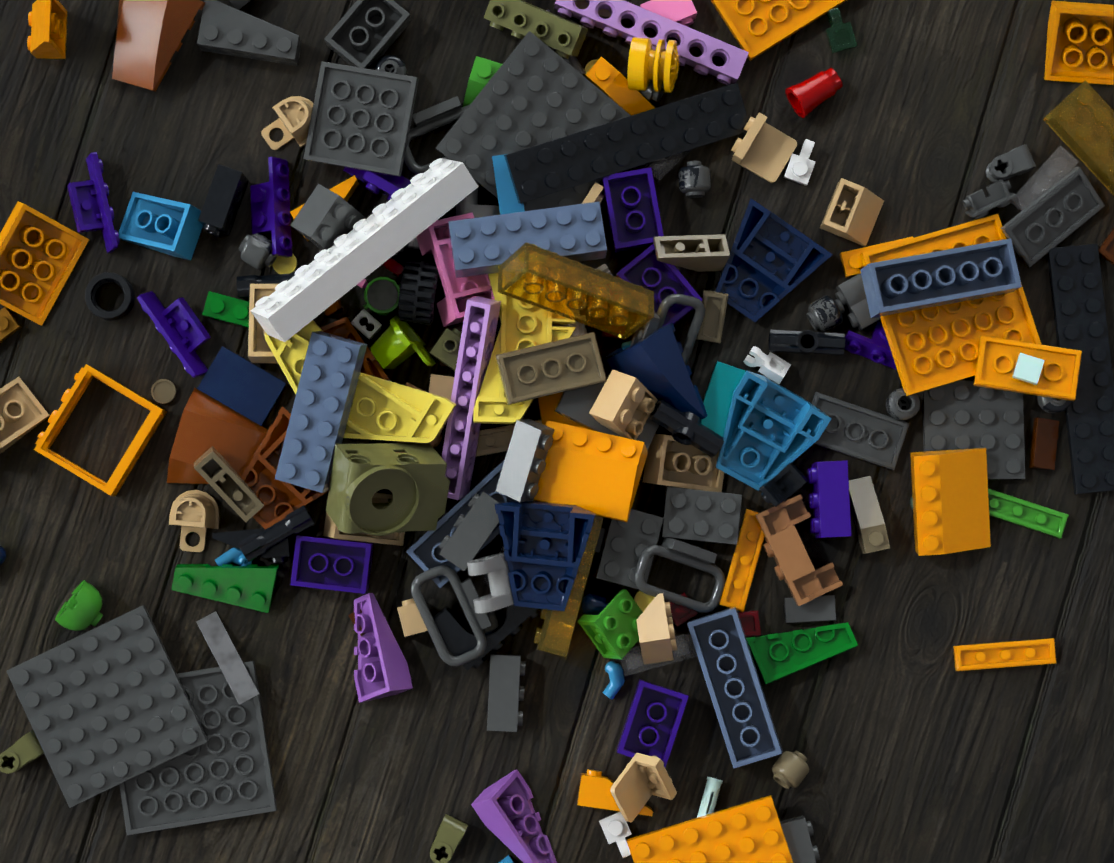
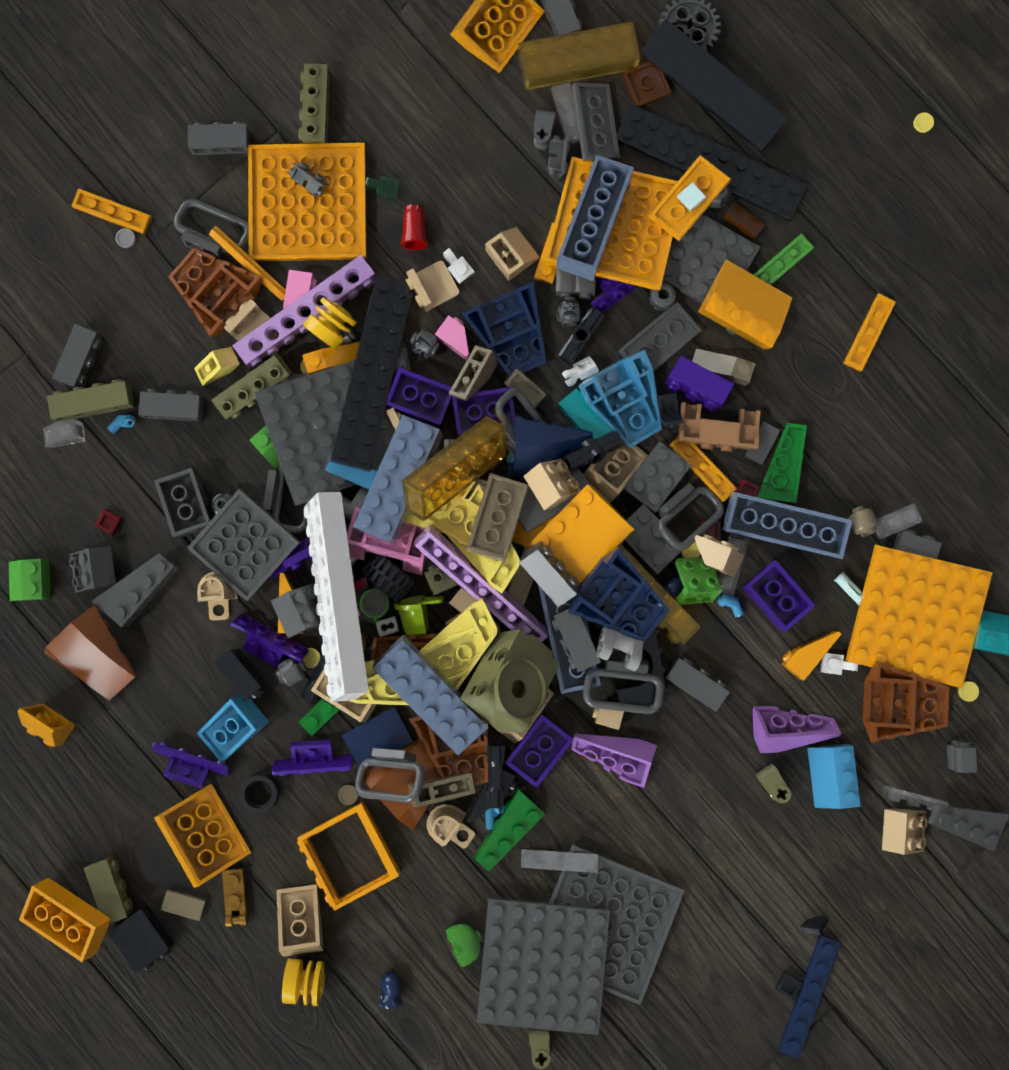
camera: 55 degrees left, 0 degrees up
tan bracket [610,753,677,823] -> none
none -> dark grey bar [355,748,424,803]
none -> bright pink slope [435,315,469,361]
none -> clear slope [876,503,923,539]

